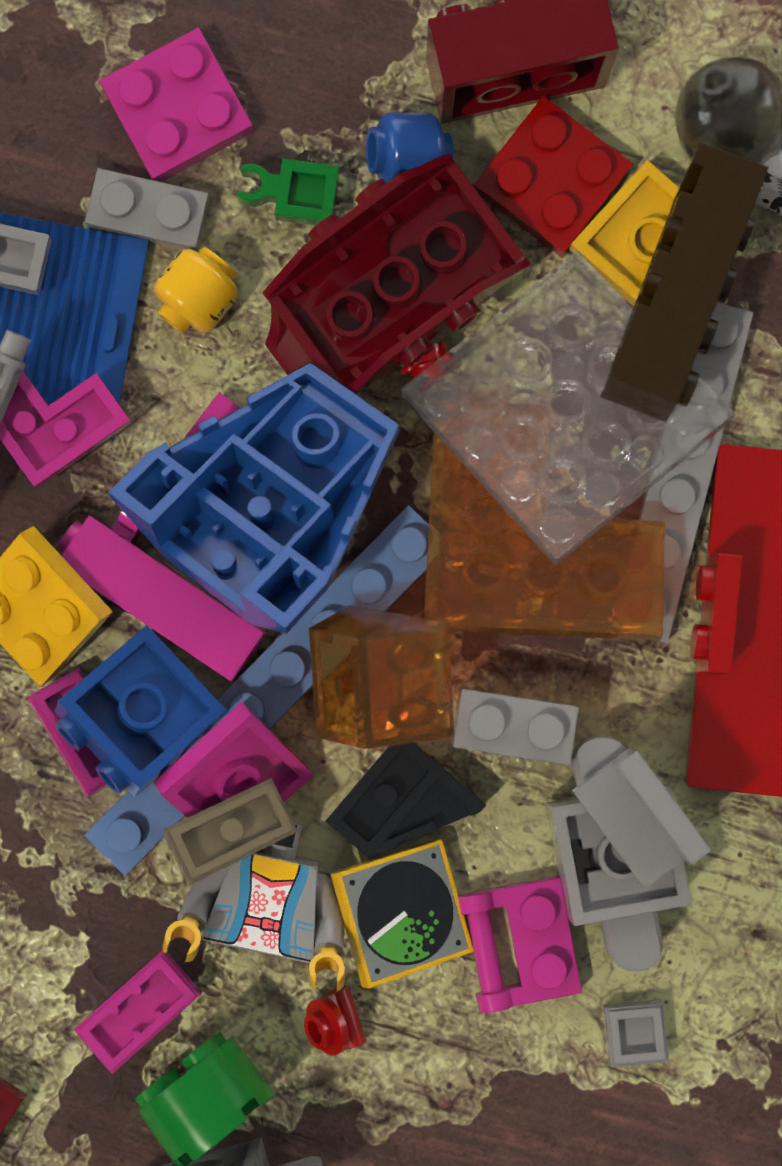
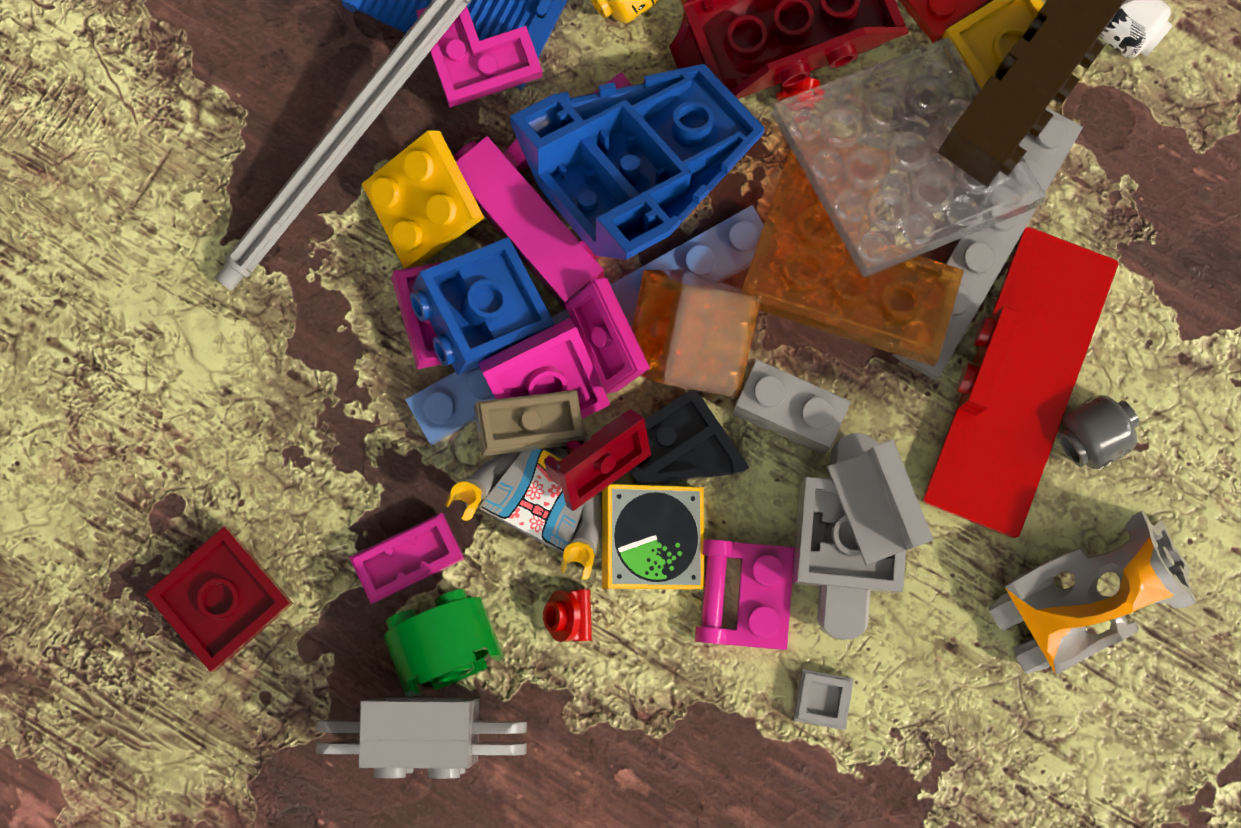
camera: 20 degrees right, 5 degrees down
none -> dark red plate [544,409,651,511]
none -> dark pink plate [564,278,650,394]

